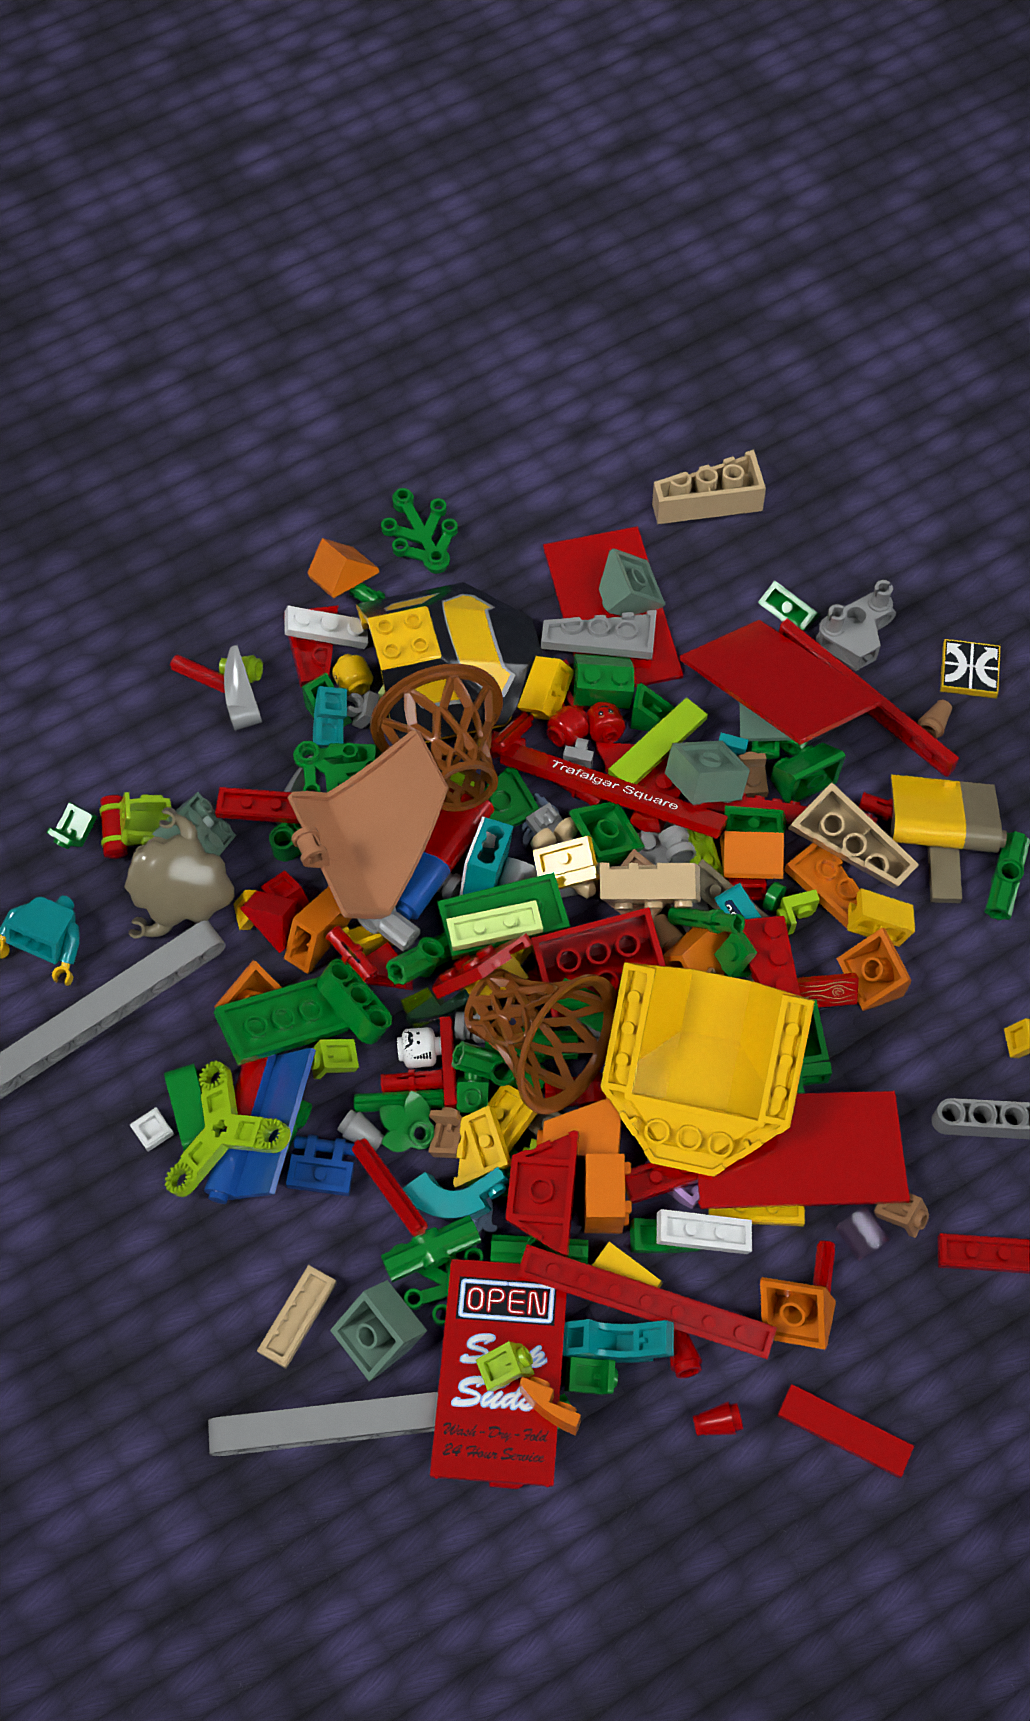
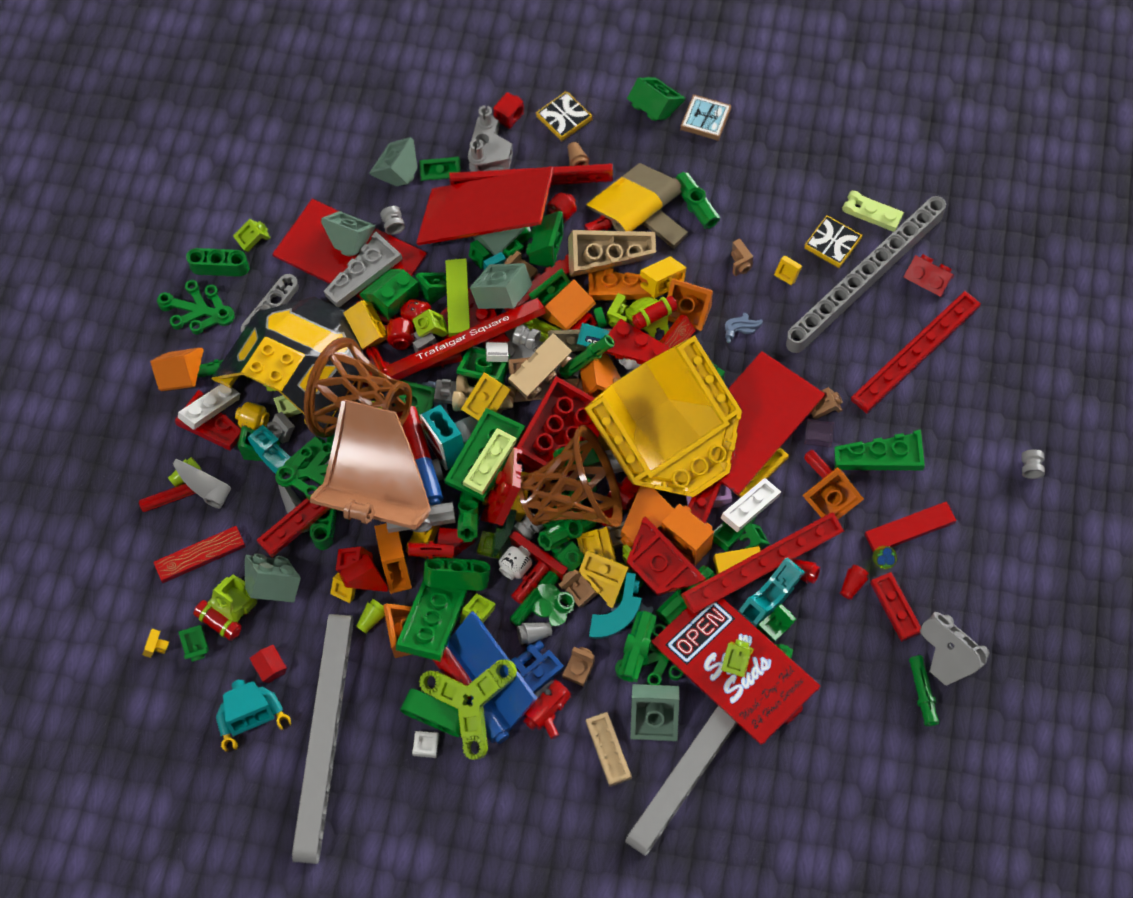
camera: 45 degrees left, 0 degrees up
dark tan piece [125,807,235,938] -> none
red axle [352,1138,428,1237] -> none
orange slope [520,1377,581,1436] -> none
tan wedge [652,450,766,524] -> none
green bracket [714,931,757,977] -> none
none -> yellow tile [142,629,169,658]
none -> red tile [153,526,246,583]
none -> green beam [186,248,249,277]
none -> lime bracket [233,219,271,252]
none -> light grey beam [241,274,299,332]
none -> red piece [249,645,287,683]
none -> lime cone [356,599,385,634]
none -> sand green slope [369,137,417,187]
none -> light grey wheel [380,206,405,235]
none -> lime bracket [413,309,449,338]
none -> green tile [469,240,494,270]
none -> white tile [486,342,508,362]
none -> red brick [493,92,524,129]
none -> red piece [523,680,571,739]
none -> red head [547,193,577,223]
none -> medium nougat bracket [563,647,595,687]
none -> piece [625,296,678,341]
none -> sand blue piece [725,313,763,343]
none -> medium nougat bracket [731,238,753,276]
none -> green tile [739,523,770,549]
none -> green wing [834,430,925,471]
none -> red tile [870,572,921,642]
none -> tile [873,546,897,569]
none -> green pin [909,655,940,727]
none -> light grey piece [920,612,989,685]

